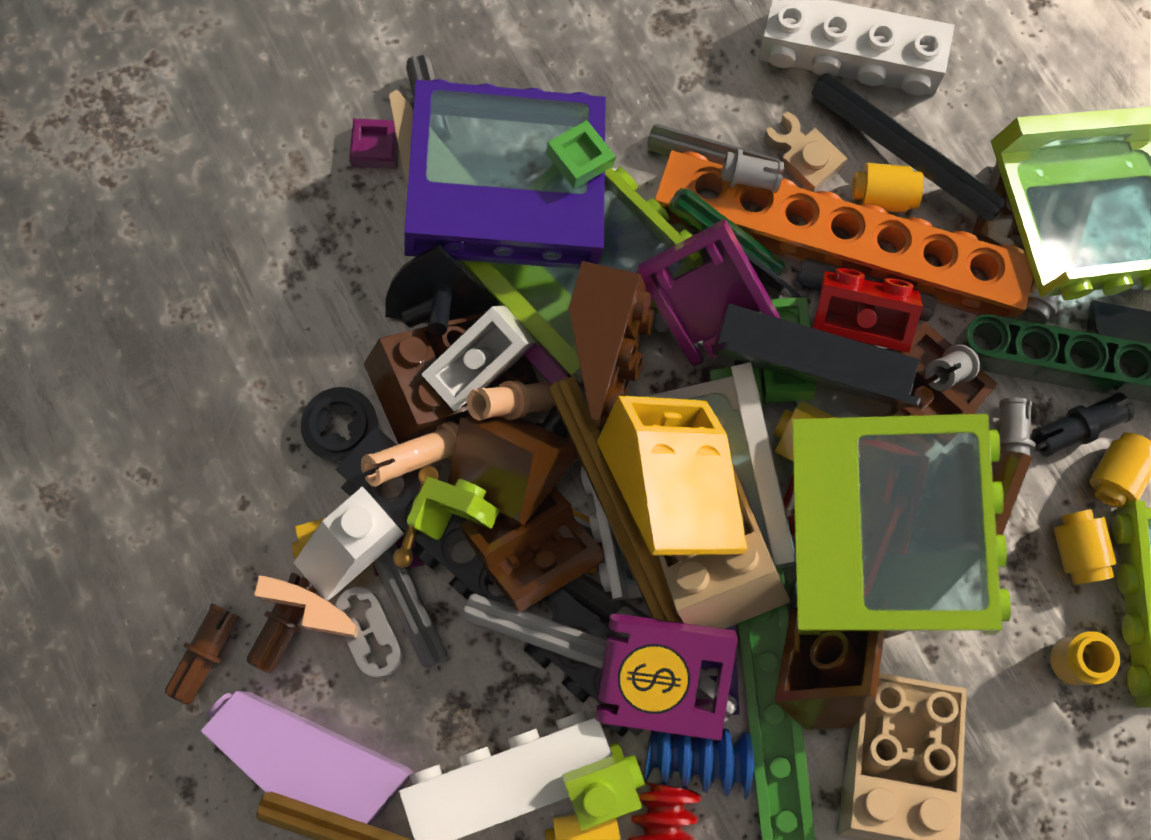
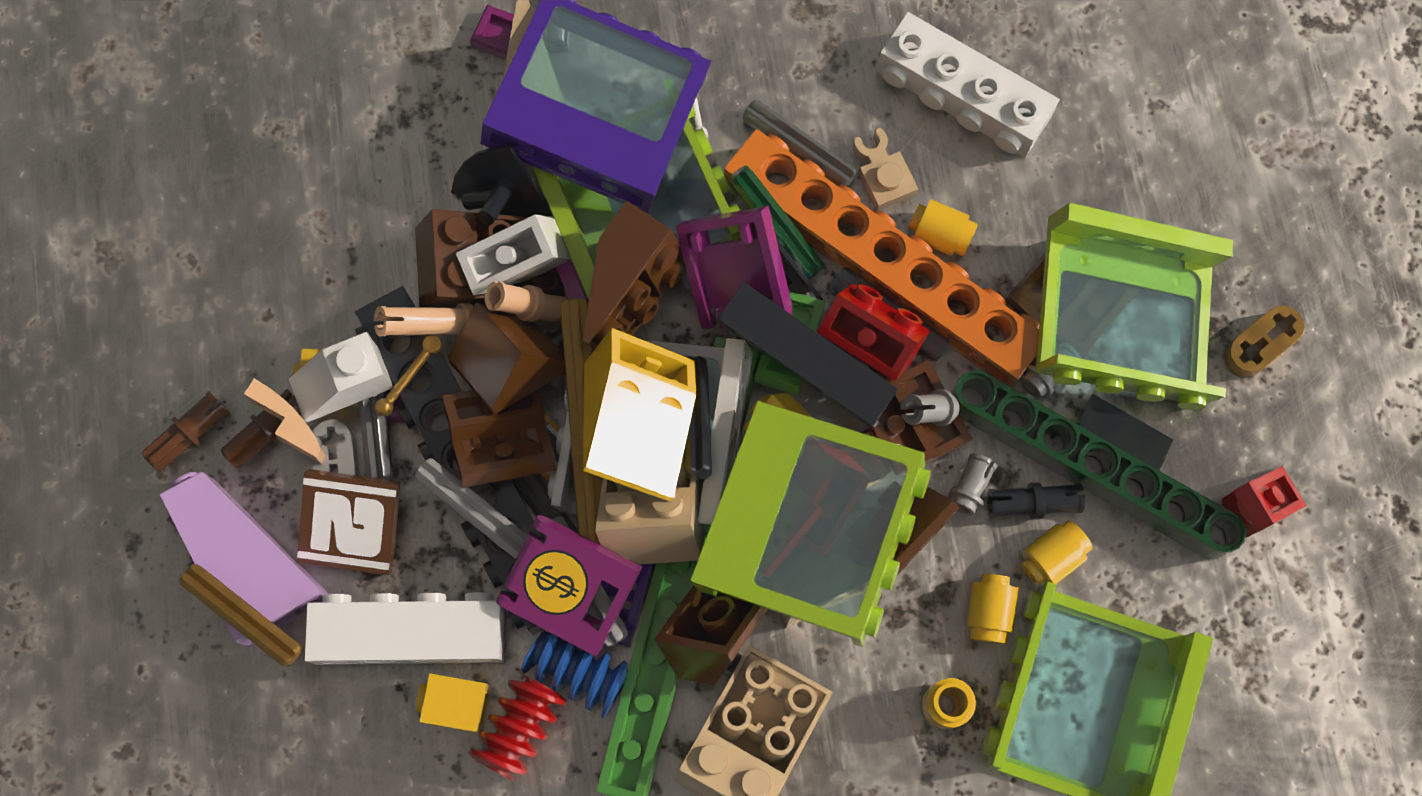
camera: 15 degrees right, 0 degrees up
black gear [301,387,379,463] -> none
lime bracket [407,476,500,540] -> none
bright green plate [546,120,616,189] -> none
lime bracket [562,742,645,830] -> none
light grey pin [721,149,784,193] -> none
black axle [812,73,1007,222] -> none
none -> tile [297,469,401,575]
none -> black axle [684,356,712,480]

